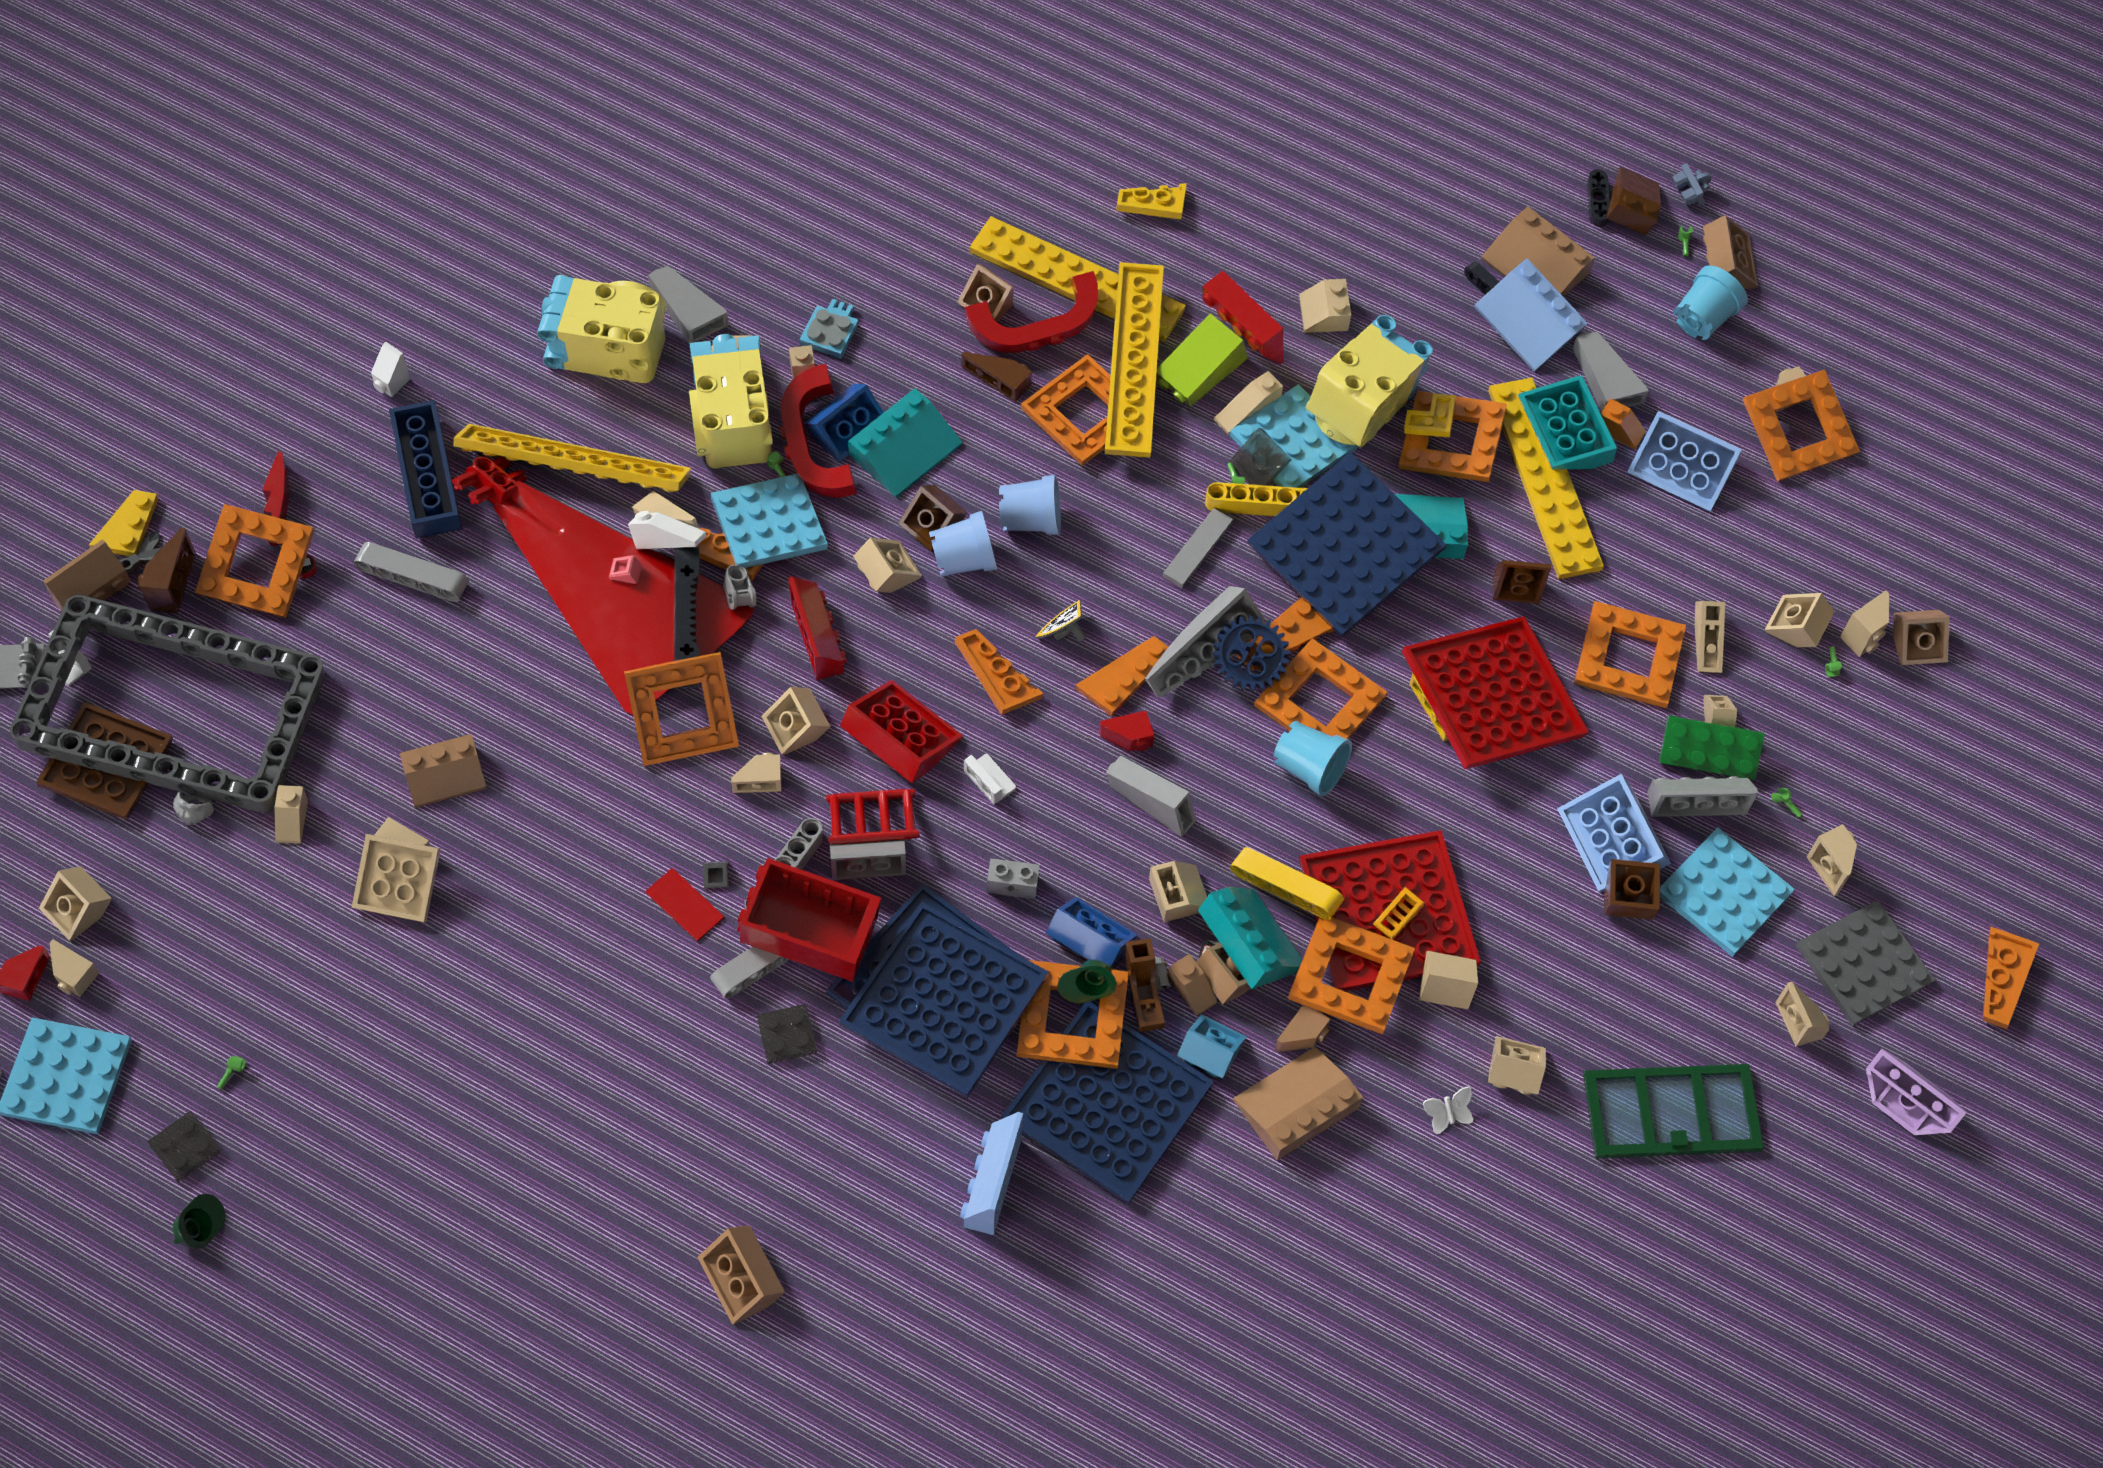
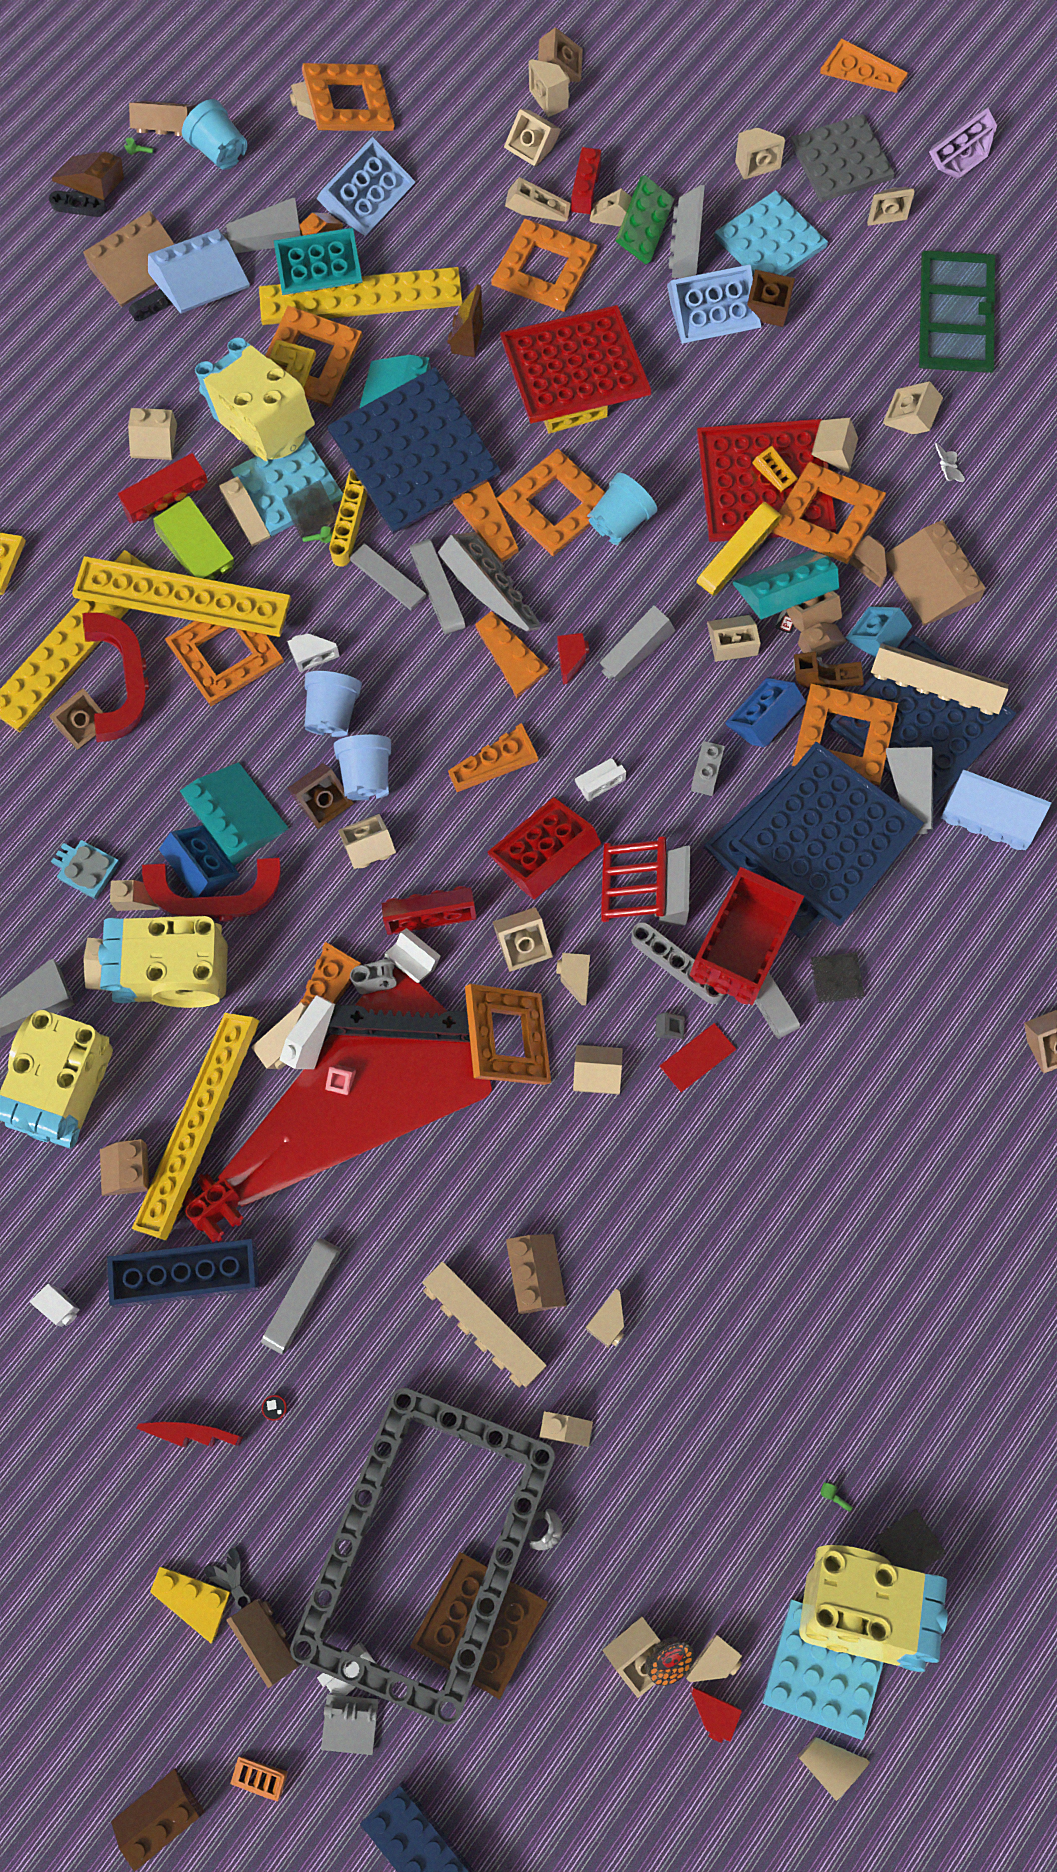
camera: 75 degrees left, 10 degrees up
reddish brown slope [138,528,196,613] -> none
dark green piece [173,1193,225,1249] -> none
orange plate [195,504,315,618] -> none
tan plate [352,834,441,922] -> none
medium azure plate [711,474,827,568] -> none
bright green hand [767,451,786,478] -> none
reddish brown slope [961,352,1032,402] -> none
shield [1035,600,1086,641] -> none
dark green piece [1057,960,1117,1003] -> none
dark blue gear [1213,615,1290,693] -> none
sand blue hips [1672,163,1712,206] -> none
bright green hand [1771,788,1802,817] -> none
bright green hand [1825,646,1842,677] -> none
none -> medium nougat slope [100,1139,150,1196]
none -> white slope [287,633,340,672]
none -> white panel [385,928,440,983]
none -> light grey beam [409,539,465,635]
none -> tan brick [422,1261,547,1389]
none -> red arch [571,147,601,215]
none -> tan slope [573,1045,623,1094]
none -> tile [645,1636,694,1686]
none -> light yellow piece [799,1545,948,1672]
none -> tan brick [871,643,1008,715]
none -> light grey slope [886,747,934,834]

